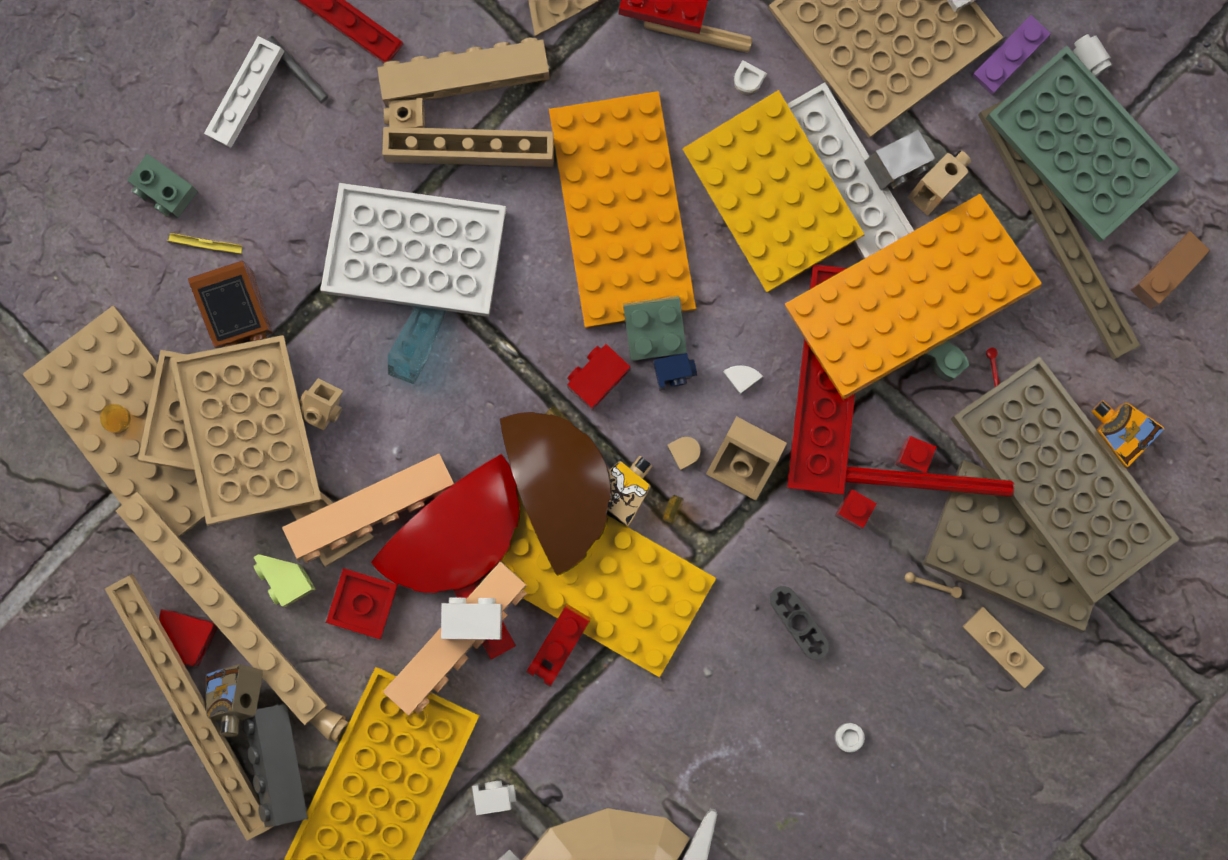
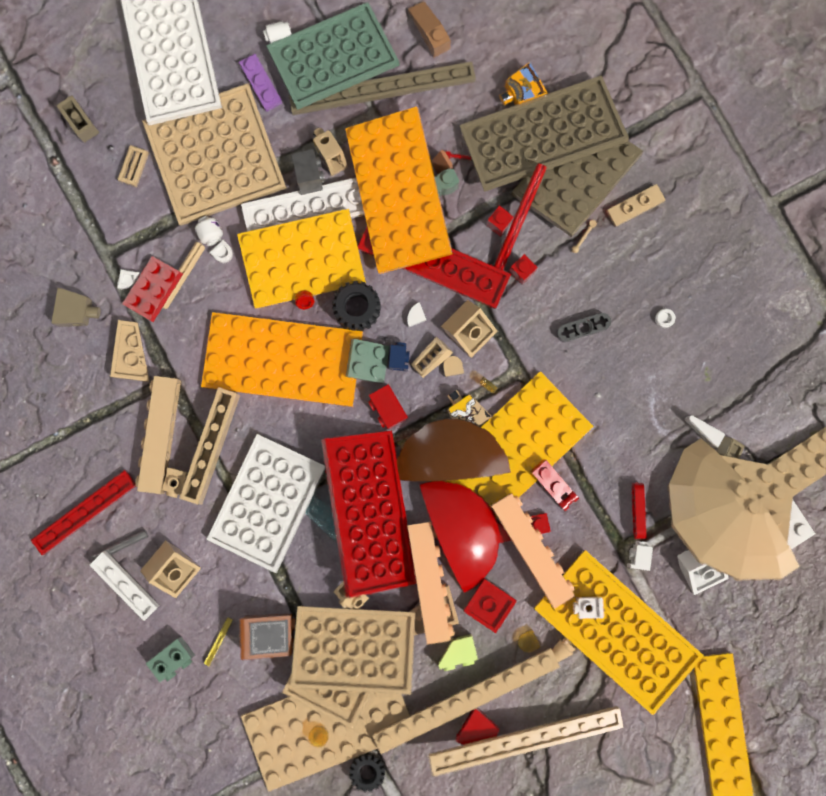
camera: 75 degrees left, 0 degrees up
dark tan torso [206,664,263,737] -> none
dark grey brick [243,704,308,827] -> none
white brick [441,598,502,639] -> none
none -> tan slope [140,541,201,598]
none -> white head [195,216,223,246]
none -> red tile [295,291,315,310]
none -> red plate [321,431,417,598]
none -> black tyre [332,281,381,331]
none -> black tyre [349,752,385,793]
none -> tan slope [411,337,453,378]
none -> nougat slope [431,150,453,174]
none -> clear yellow tile [518,629,541,653]
none -> white brick [573,596,604,619]
none -> red beam [631,483,646,539]

